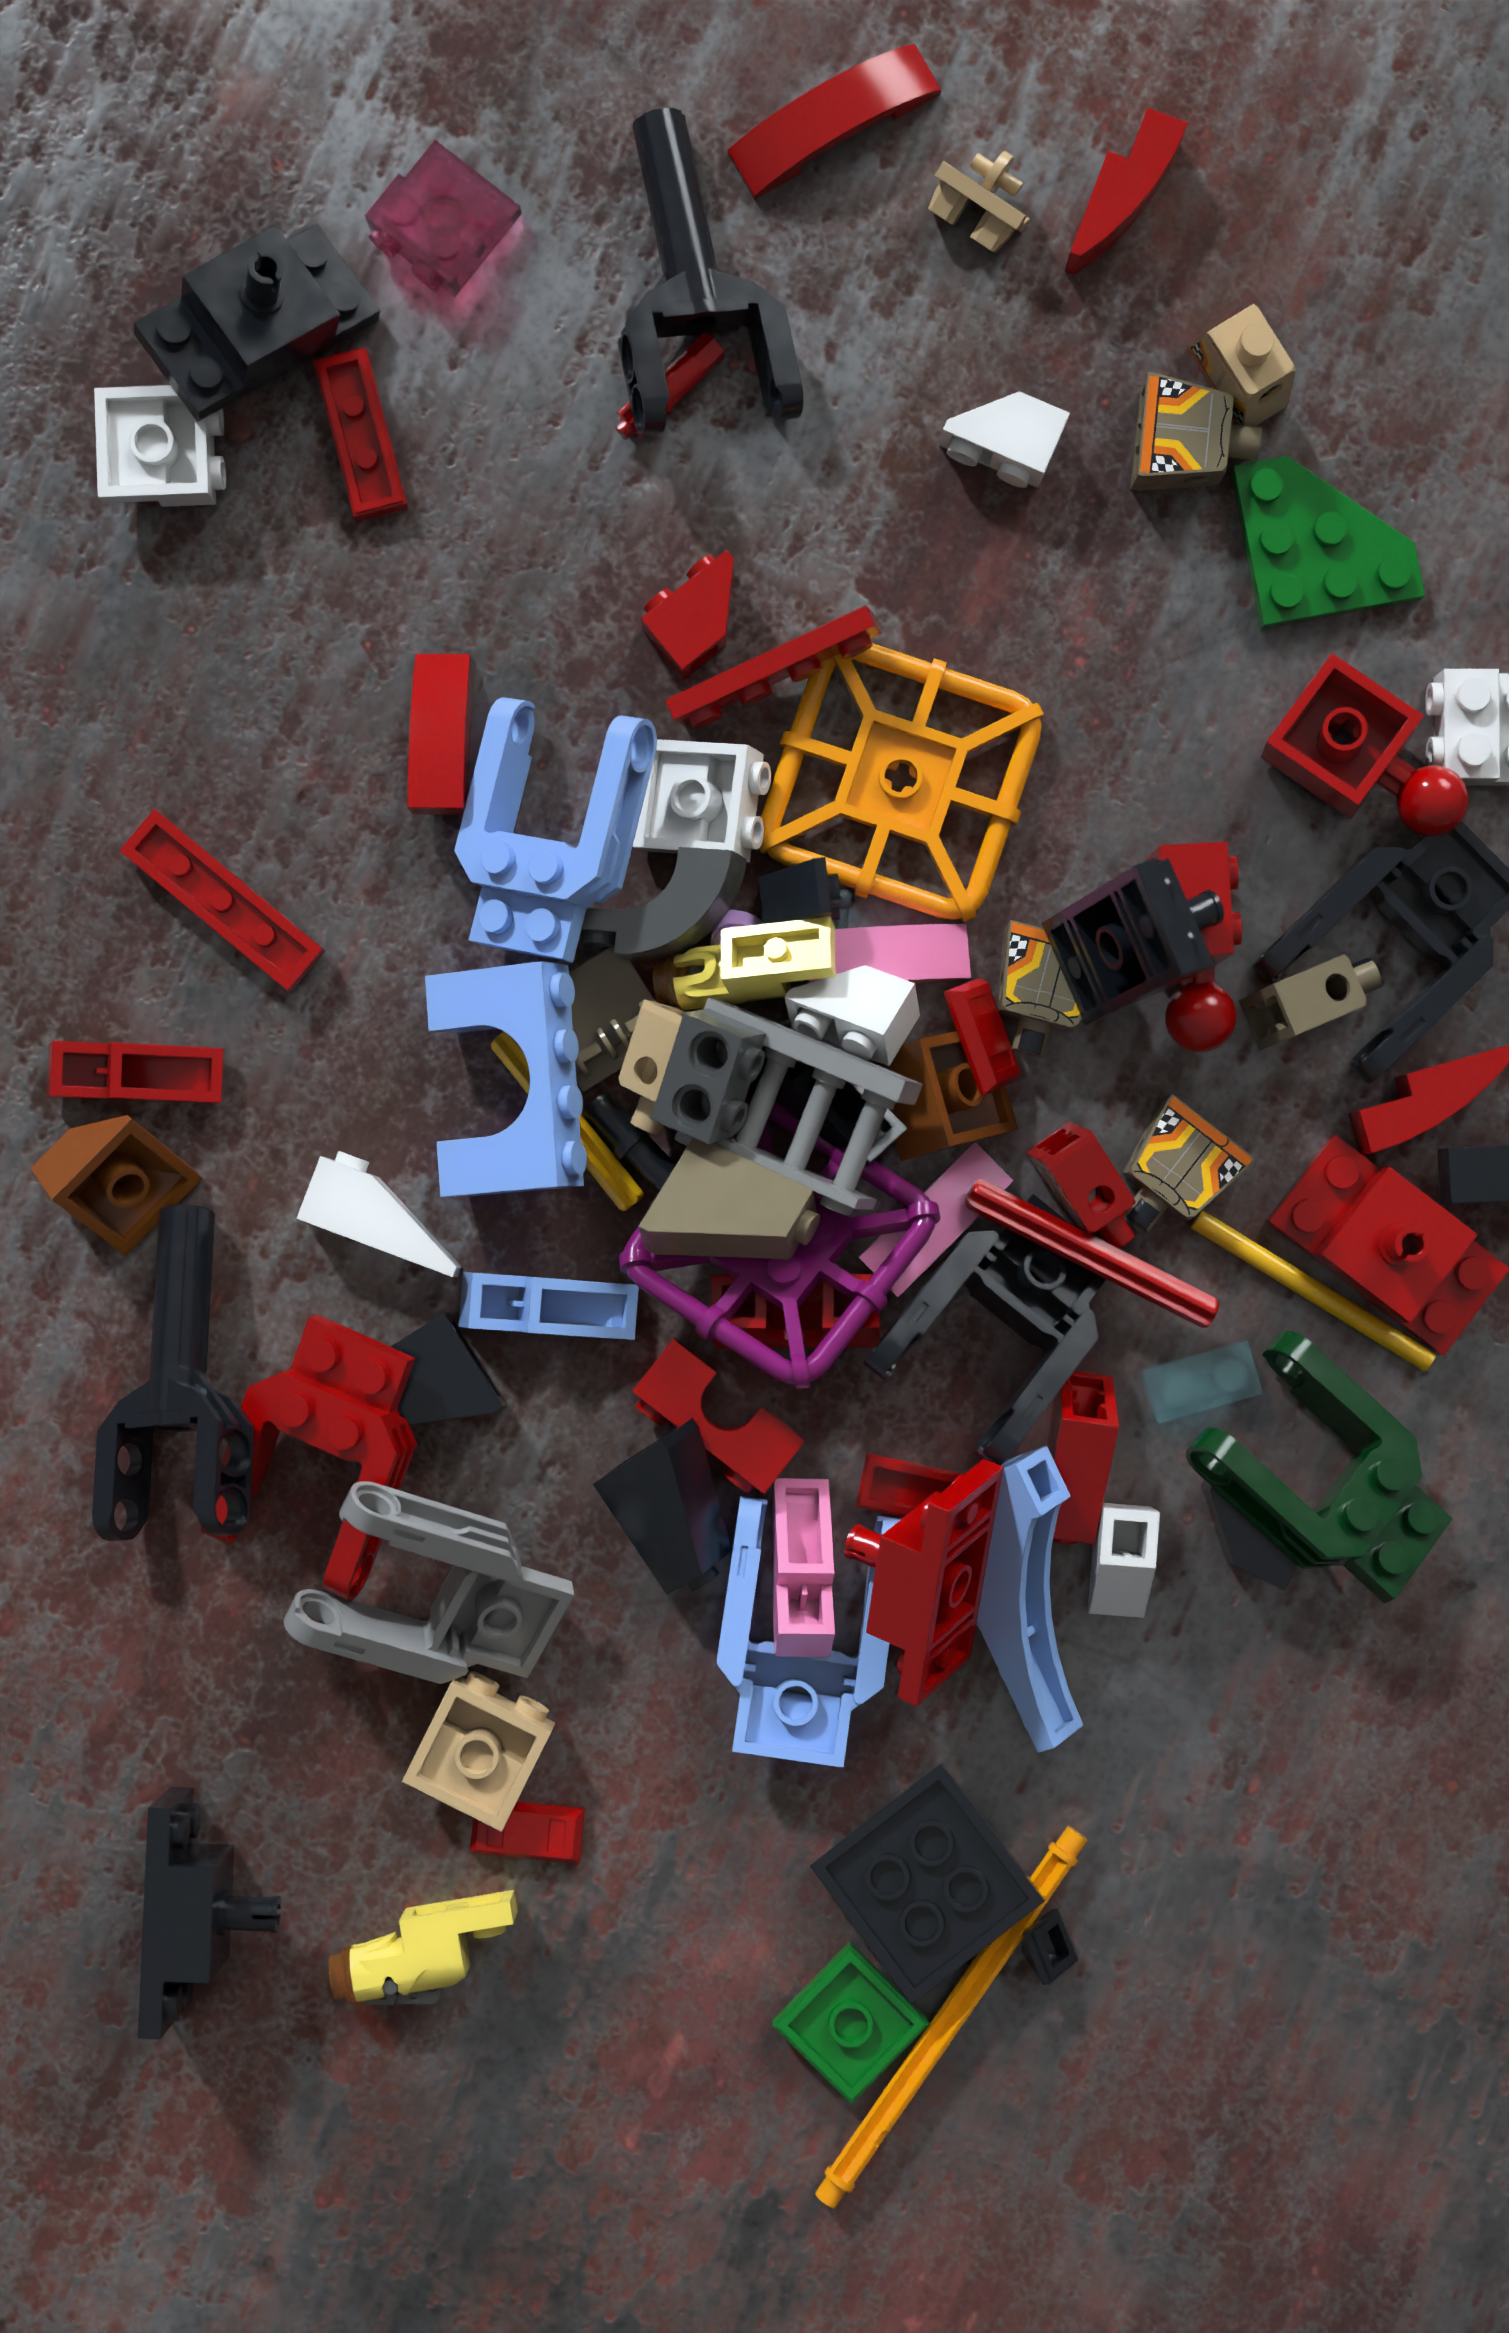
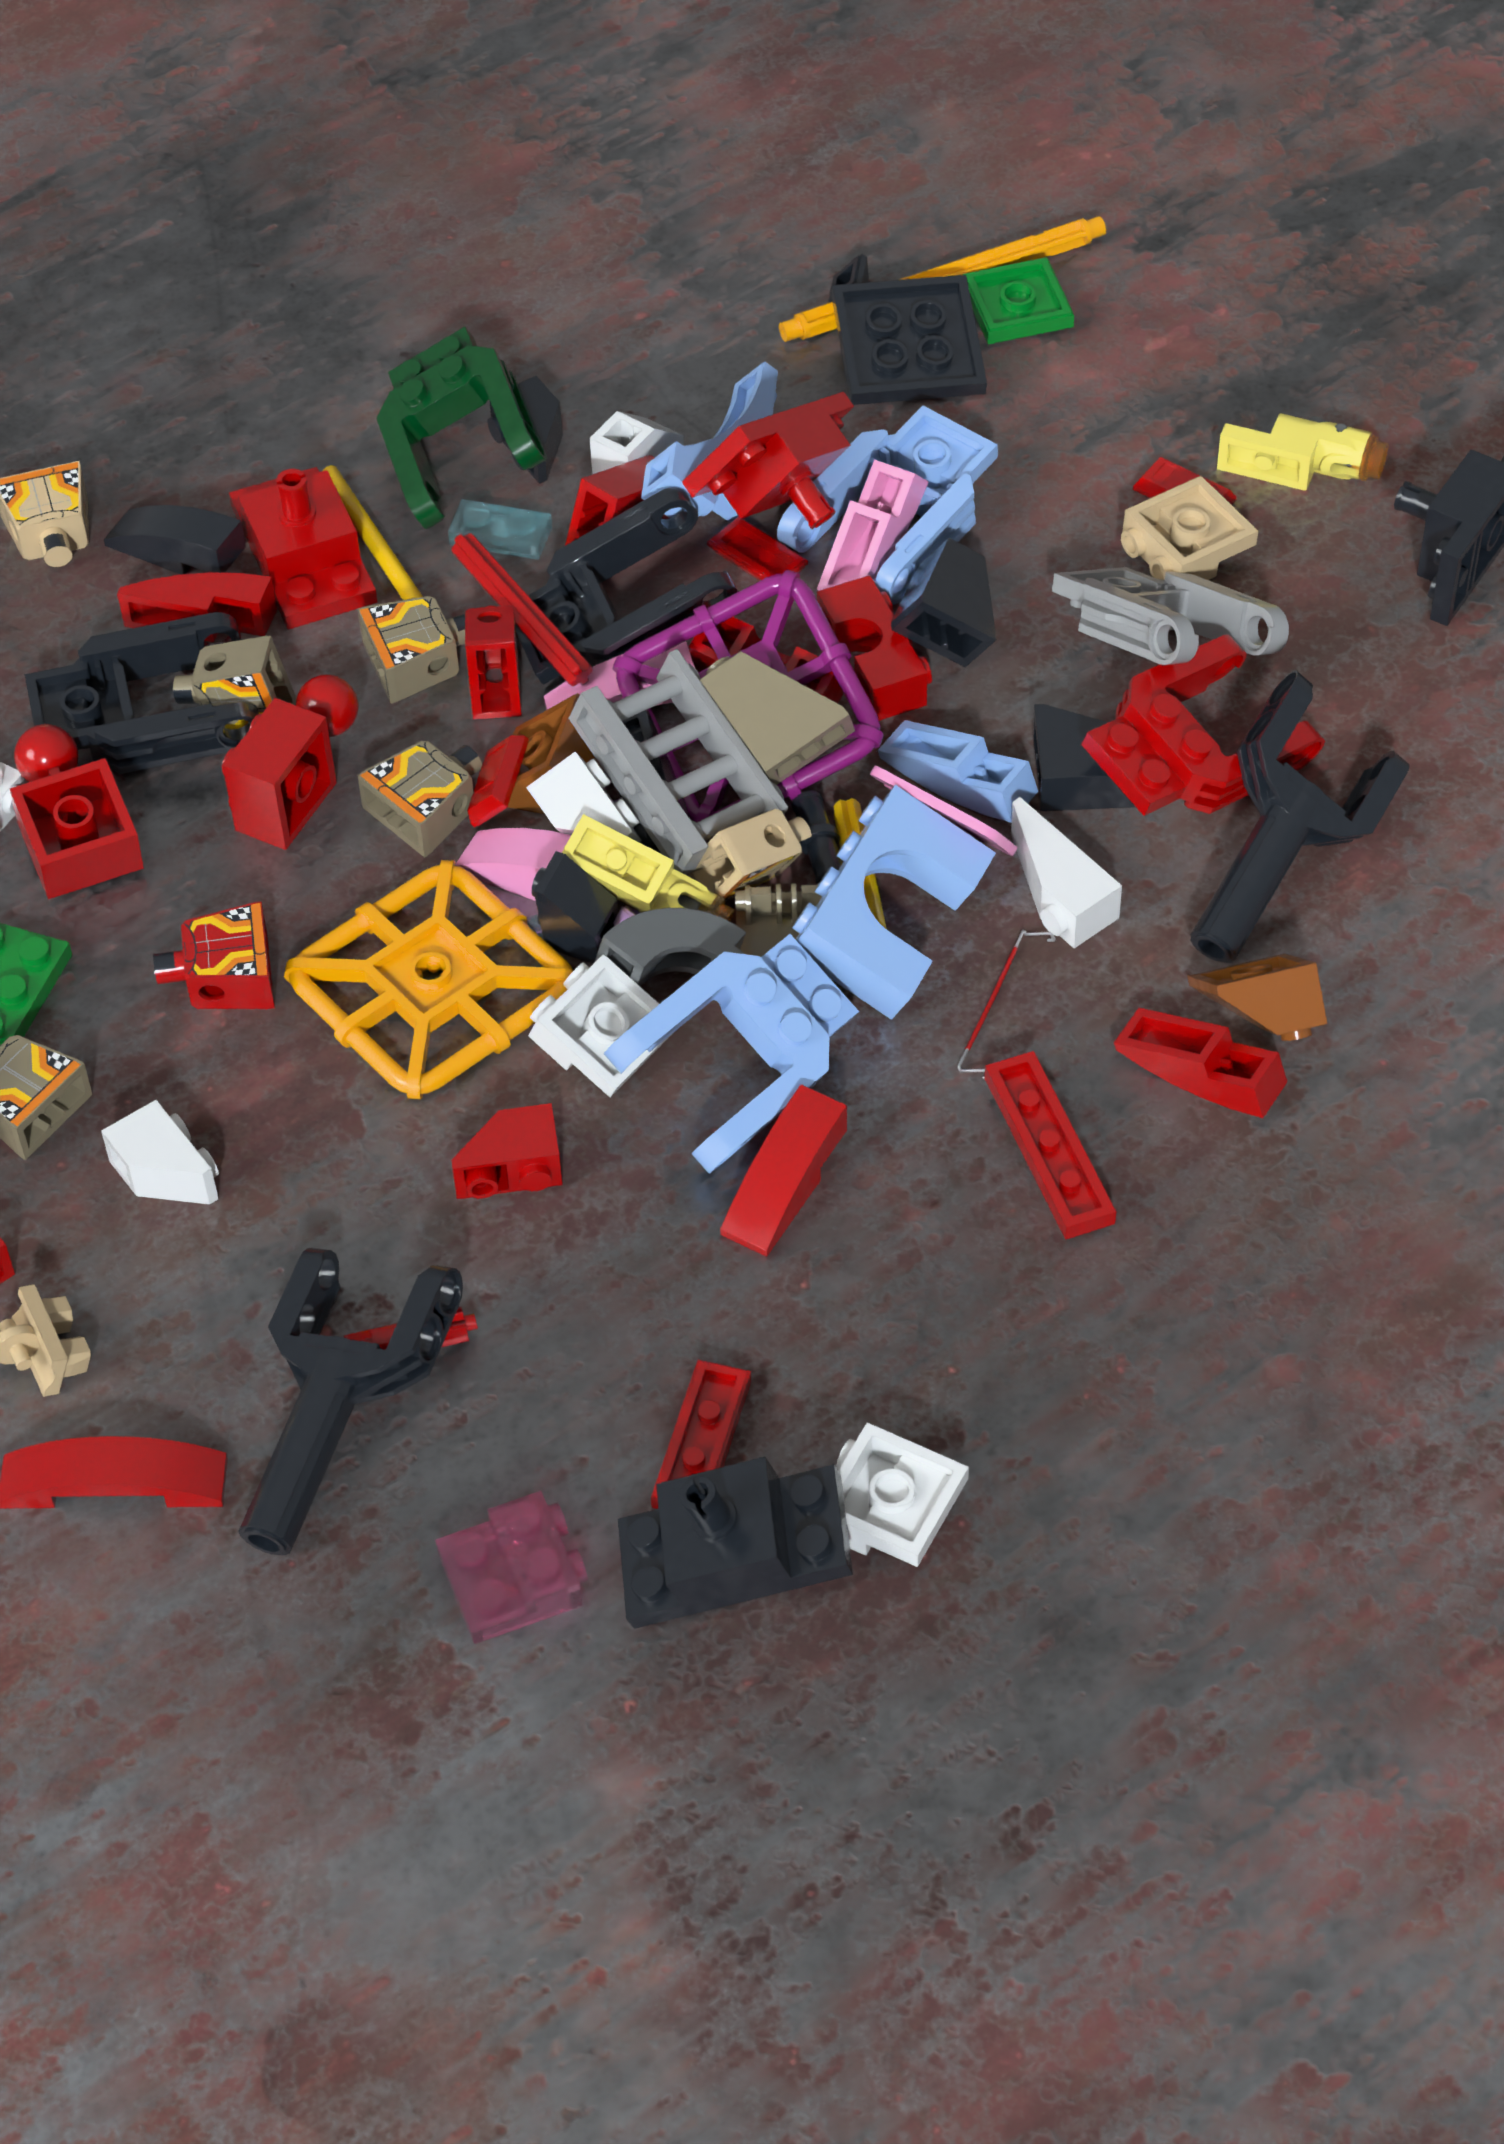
camera: 145 degrees left, 35 degrees down
dark grey brick [651,1008,766,1144] -> none
red plate [665,605,882,729] -> none
black brick [1041,858,1224,1025] -> none
none -> red torso [153,901,275,1009]
none -> bright pink piece [870,765,1018,857]
none -> red piece [957,930,1056,1079]

